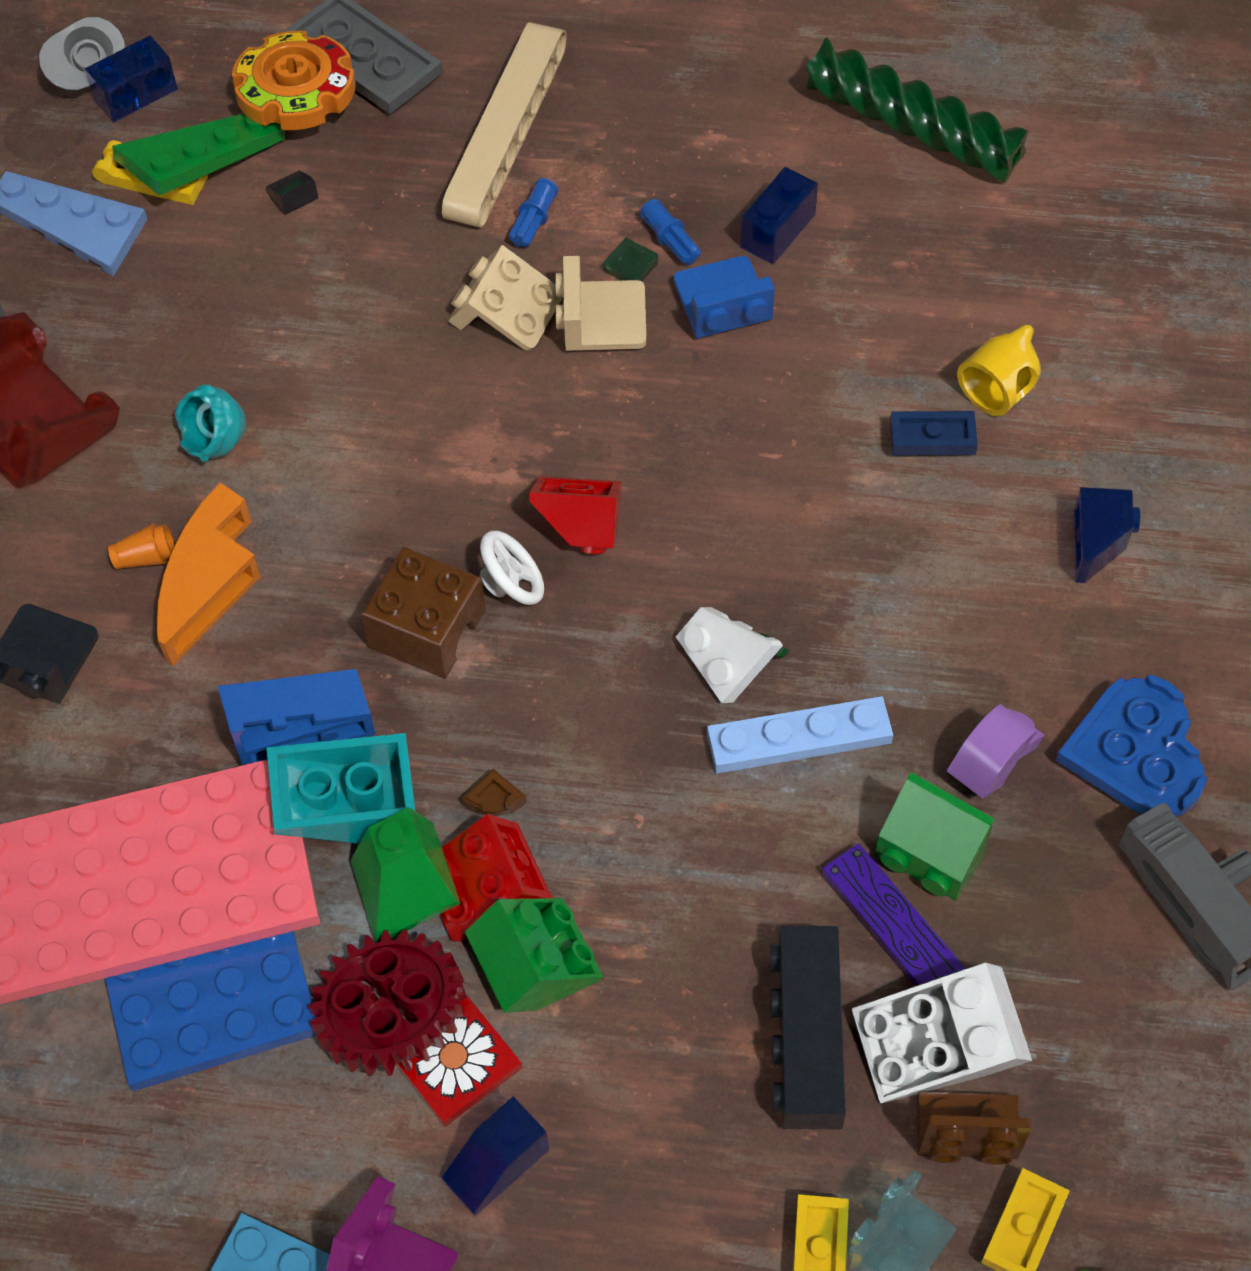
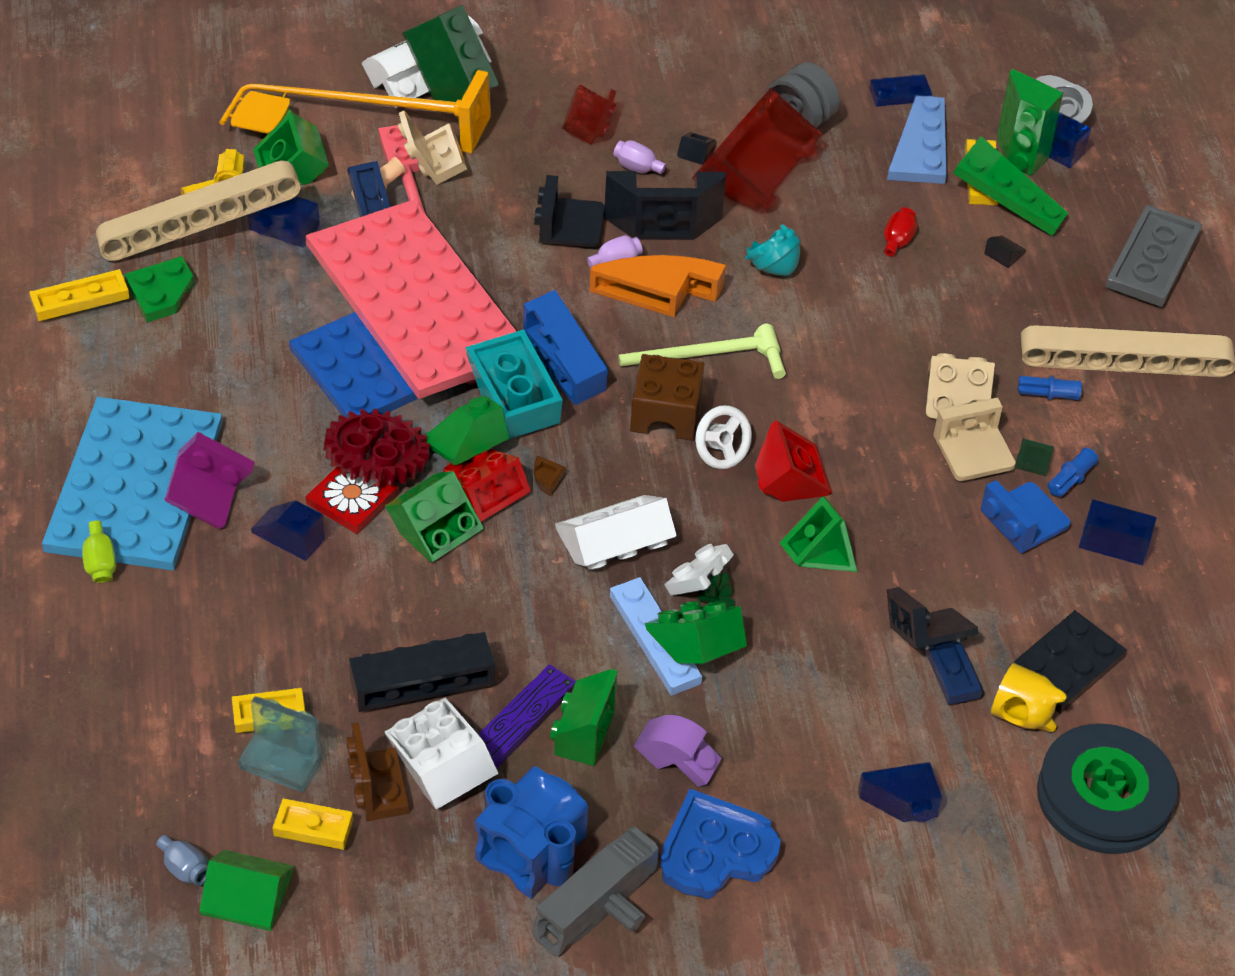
camera: 70 degrees right, 10 degrees down
orange cone [108,523,175,570] -> none
orange piece [232,31,356,130] -> none
none -> blue piece [475,766,588,900]
none -> white slope [555,495,676,569]
none -> lavender plant [587,235,643,268]
none -> black slope [604,171,726,240]
none -> yellowish green bar [618,324,786,379]
none -> green slope [645,601,747,664]
none -> green slope [780,496,858,572]
none -> red plant [884,207,917,257]
none -> black bracket [887,587,979,650]
none -> green slope [997,69,1063,177]
none -> black plate [1009,610,1127,714]
none -> black wheel [1037,724,1178,854]

